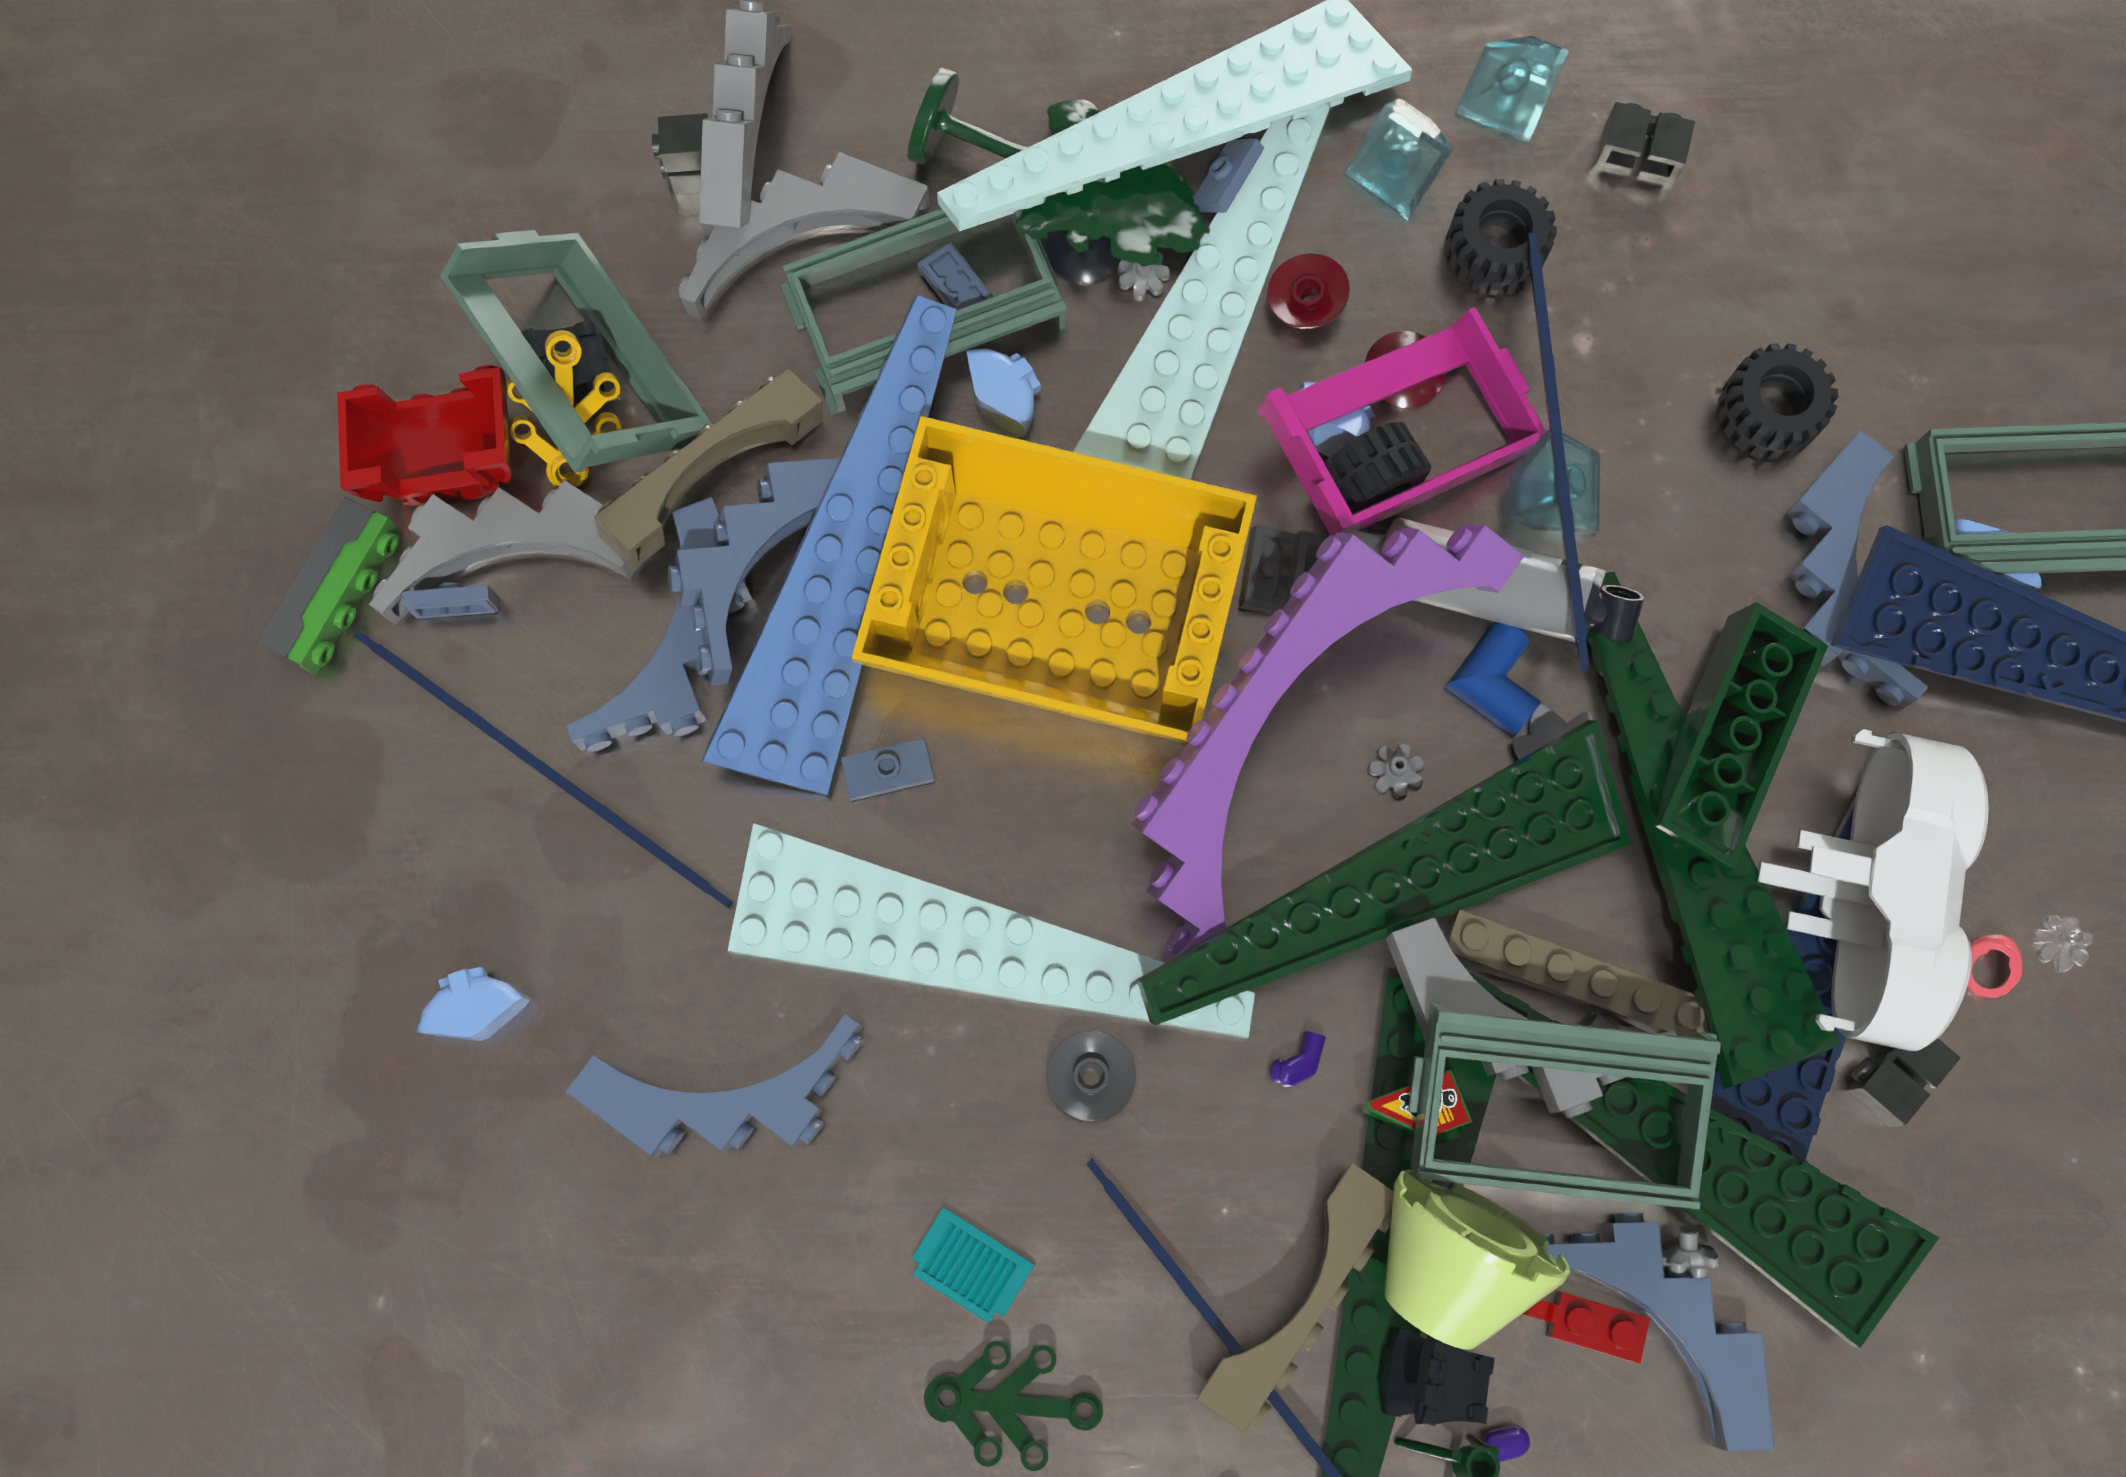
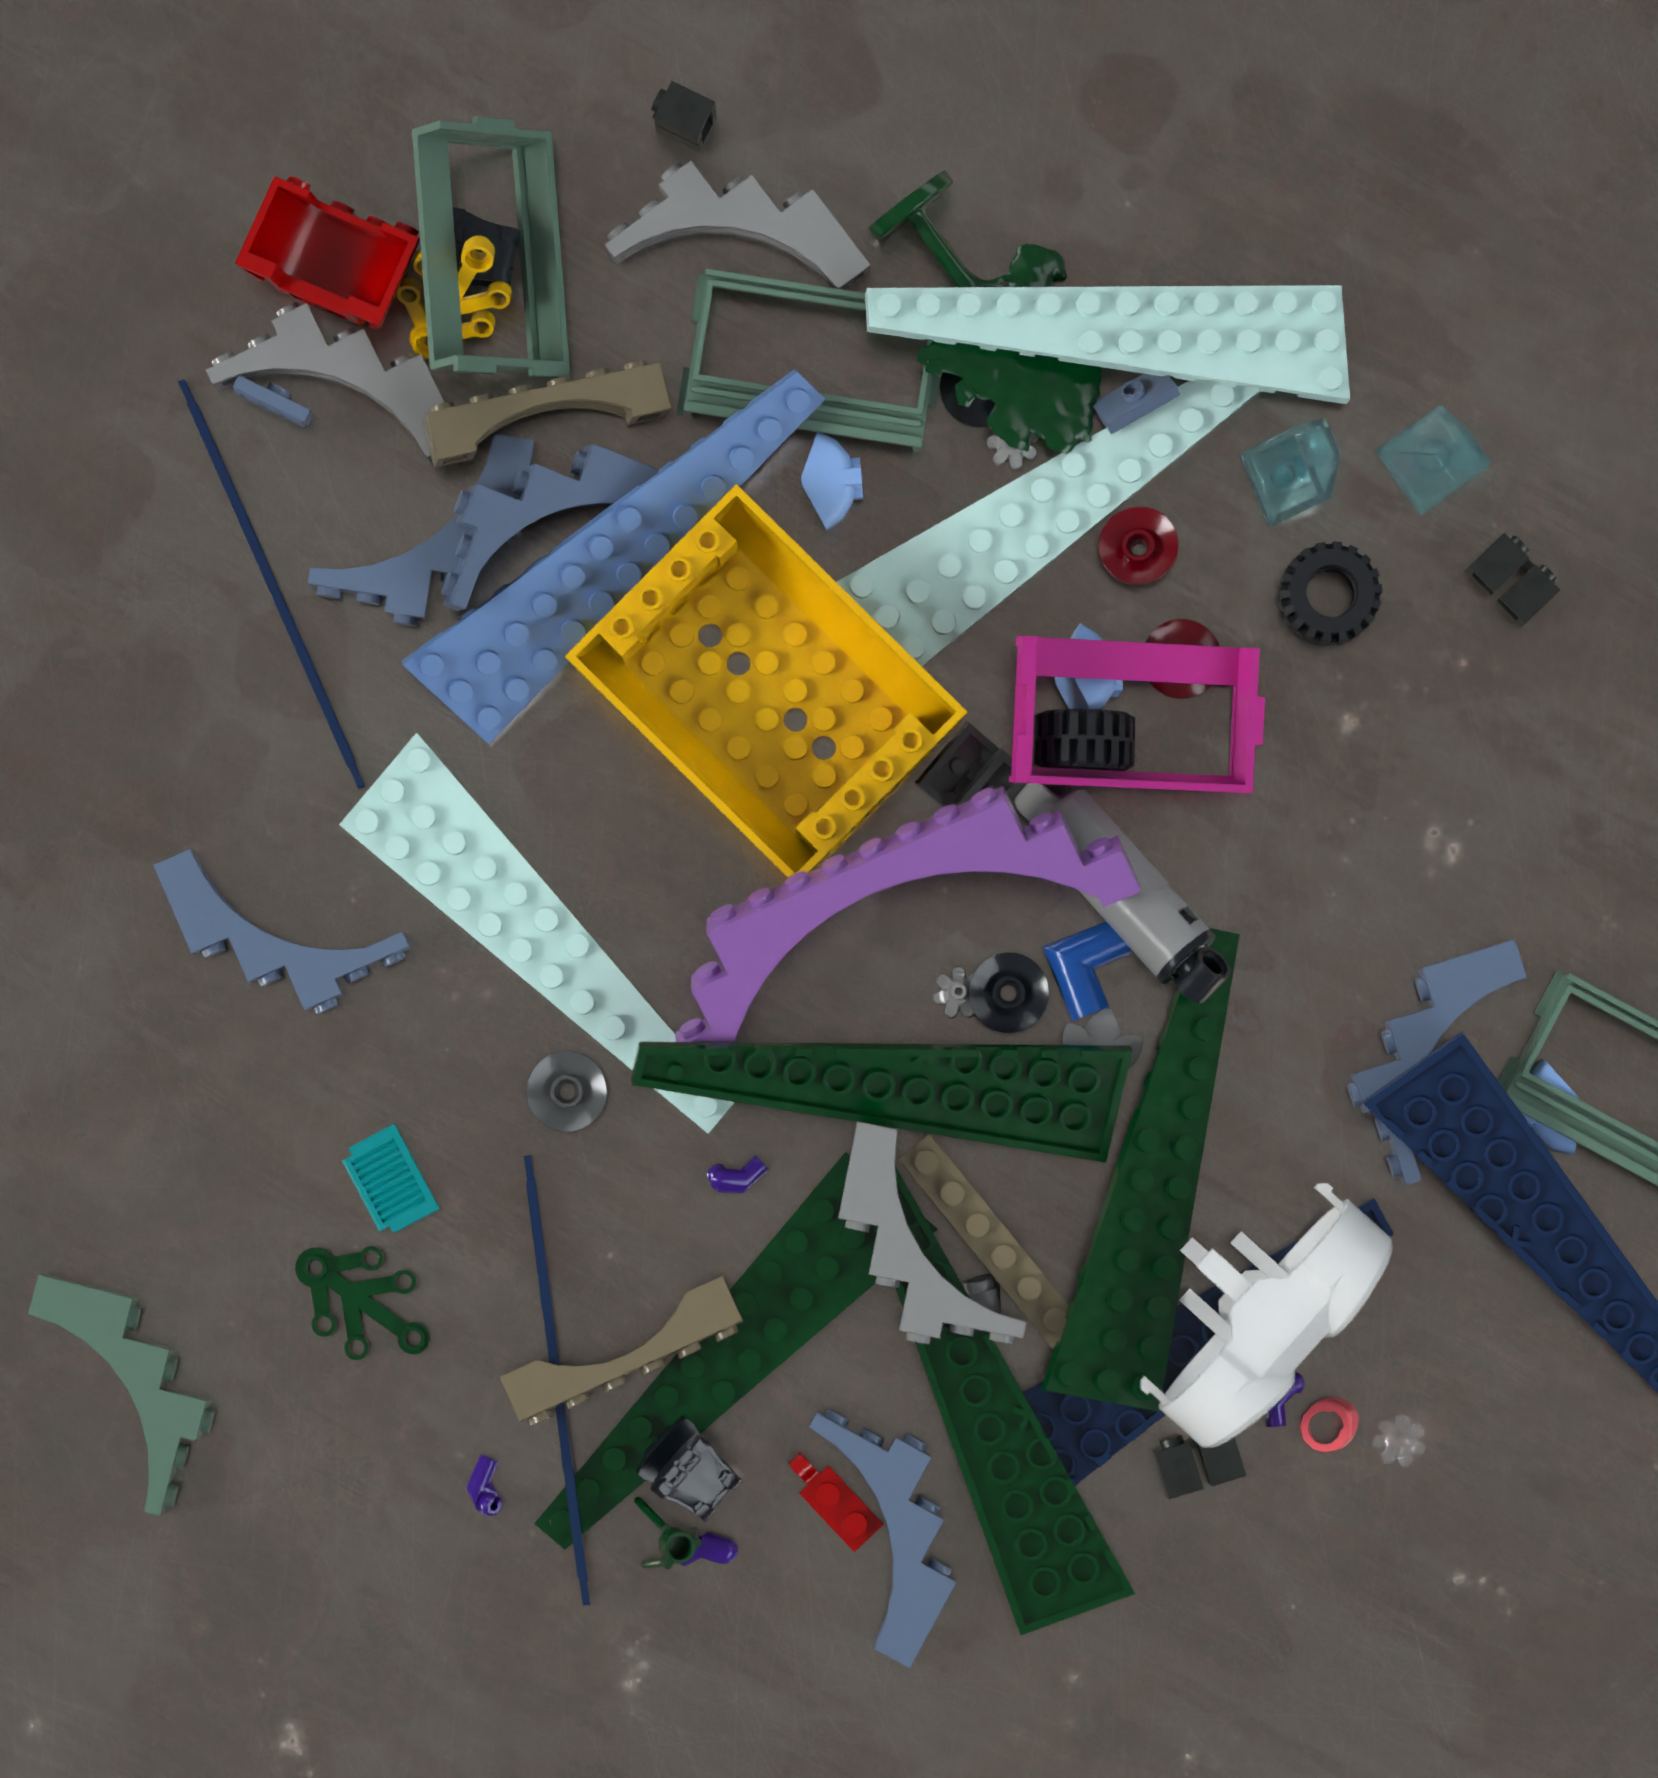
camera: 30 degrees right, 10 degrees up
piece [257,497,402,675] -> none
light blue piece [416,967,529,1041] -> none
light grey arch [699,0,791,228] -> none
sand blue plate [841,738,935,801] -> none
sand blue plate [917,241,994,310] -> none
slope [1360,1070,1472,1144] -> none
yellowish green cone [1385,1169,1570,1350] -> none
sand green piece [1408,1002,1721,1209] -> none
clear light blue slope [1507,429,1600,533] -> none
dark blue piece [1528,233,1589,671] -> none
dark green slope [1655,602,1828,871] -> none
light grey plant [1662,1225,1720,1278] -> none
black tyre [1718,343,1839,460] -> none
none -> black dish [969,952,1049,1033]

